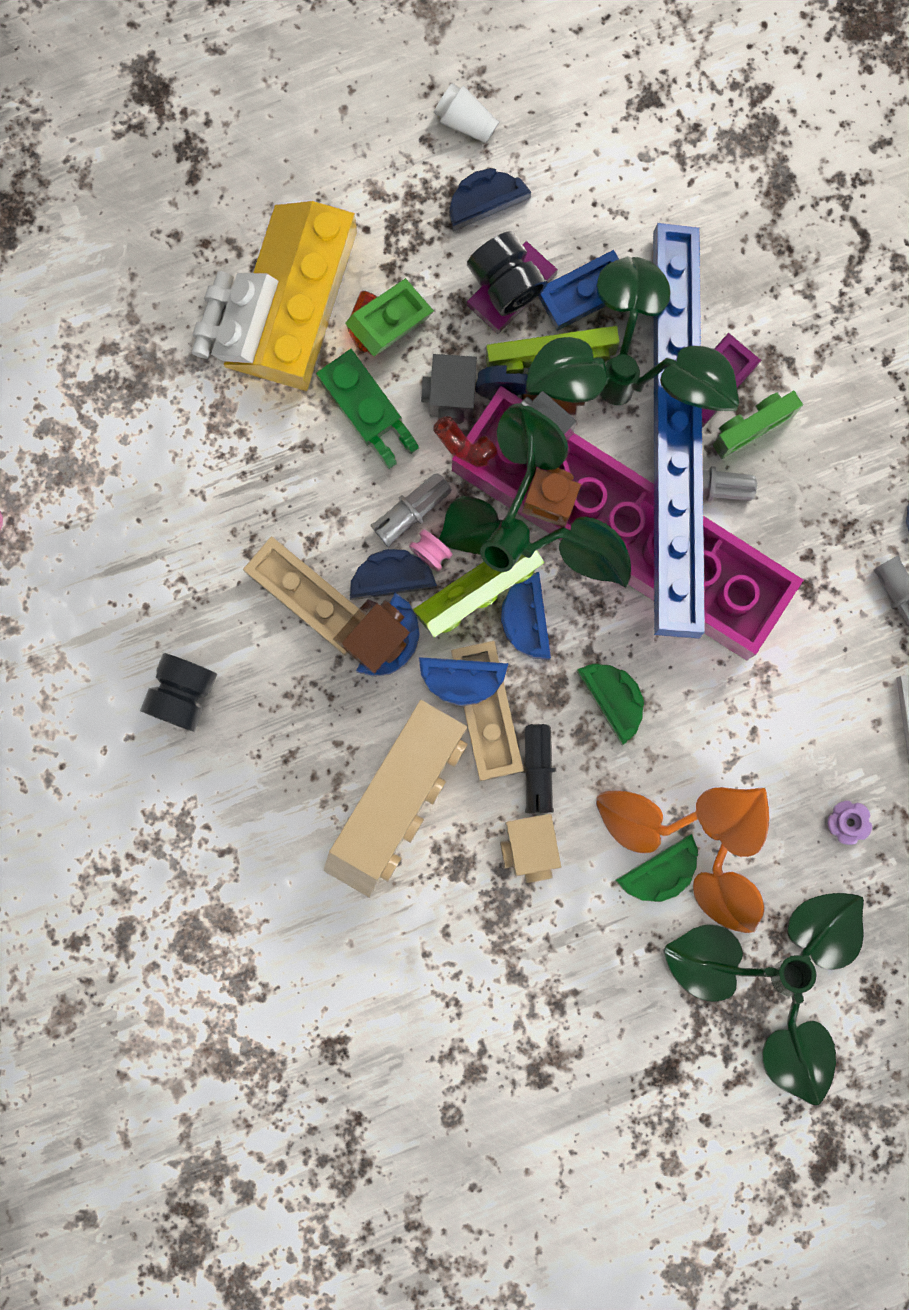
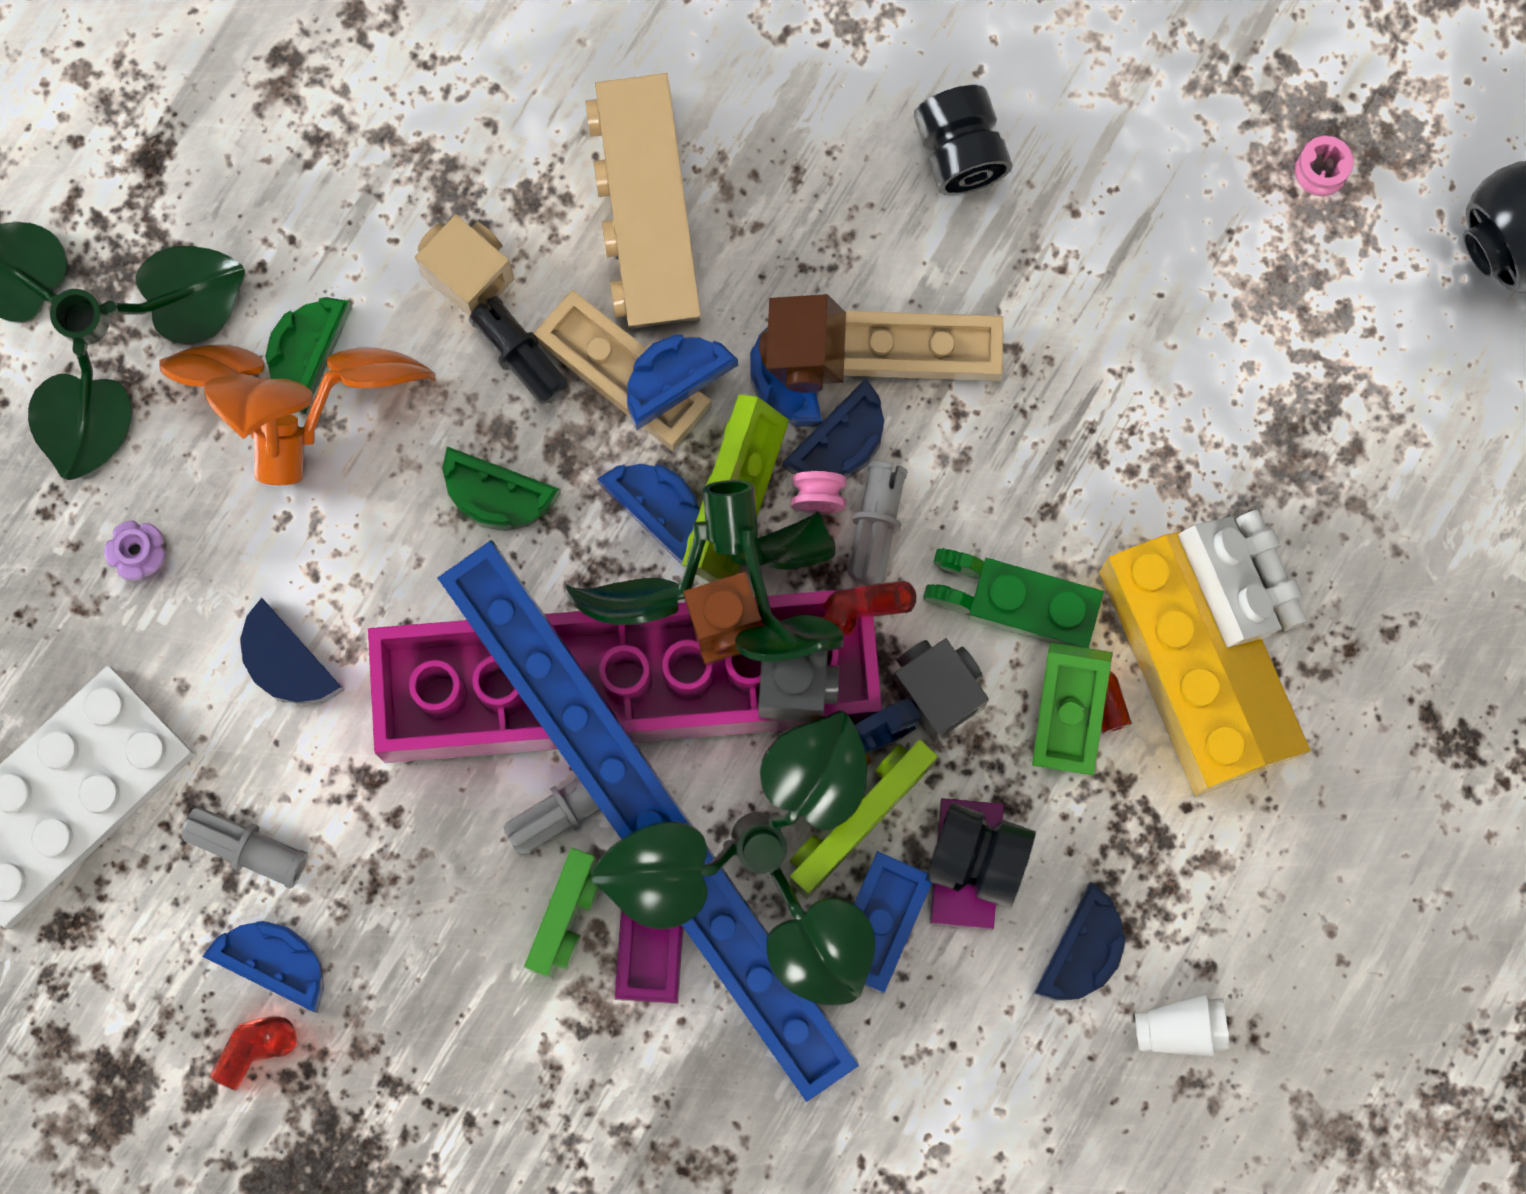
camera: 145 degrees right, 5 degrees down
none -> dark blue tile [240,597,344,705]

